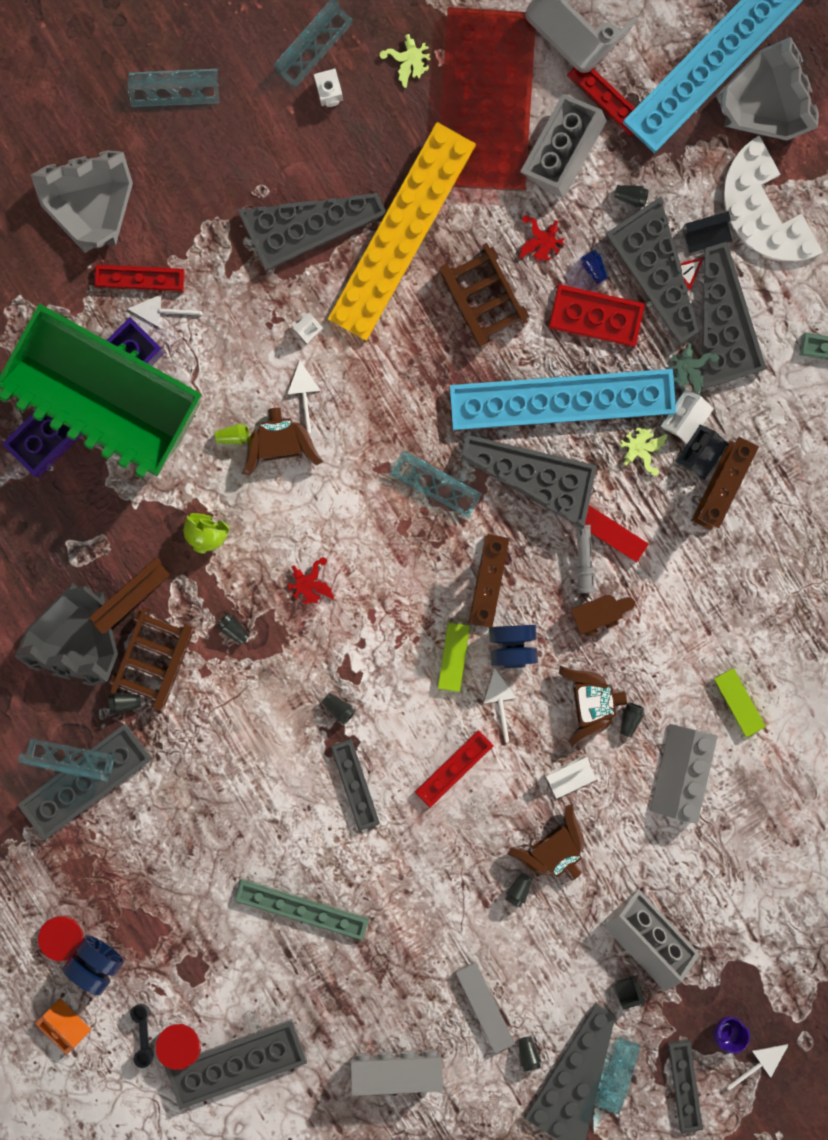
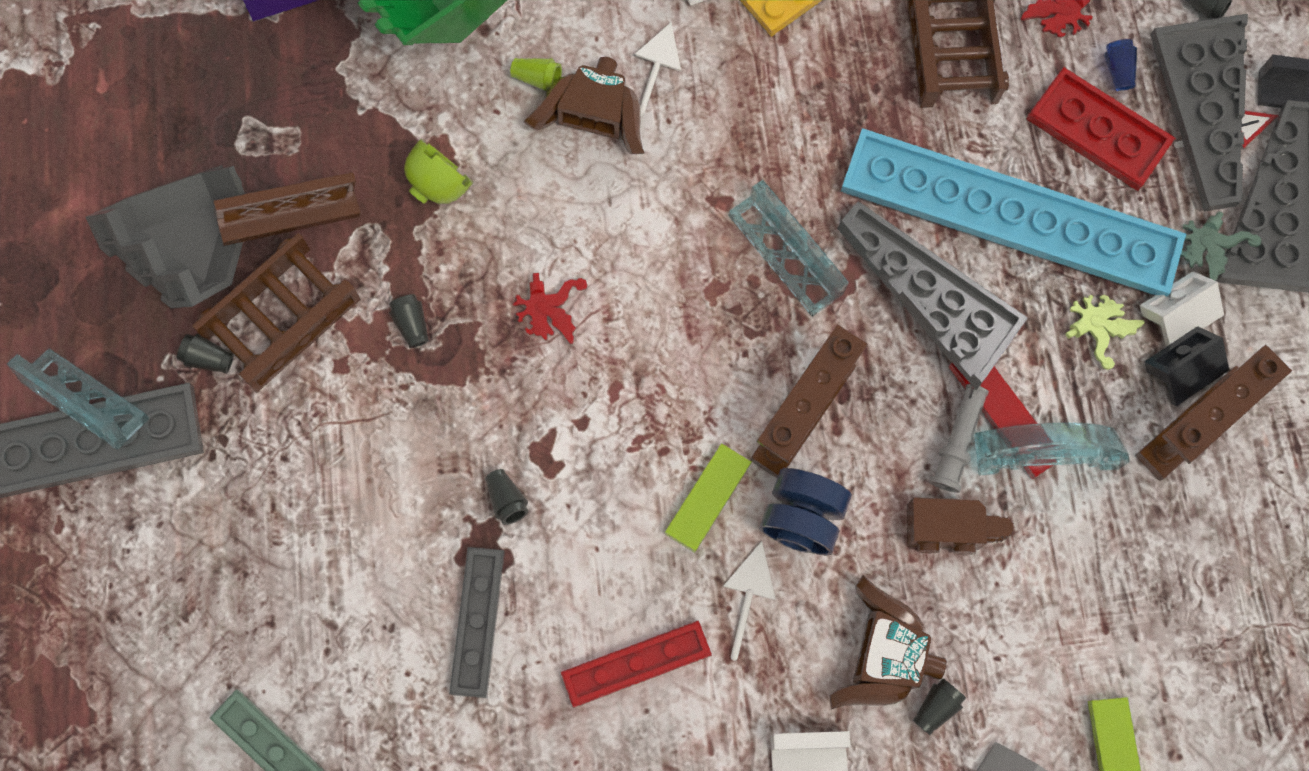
camera: 20 degrees right, 15 degrees down
none -> clear light blue windscreen [975,423,1130,475]

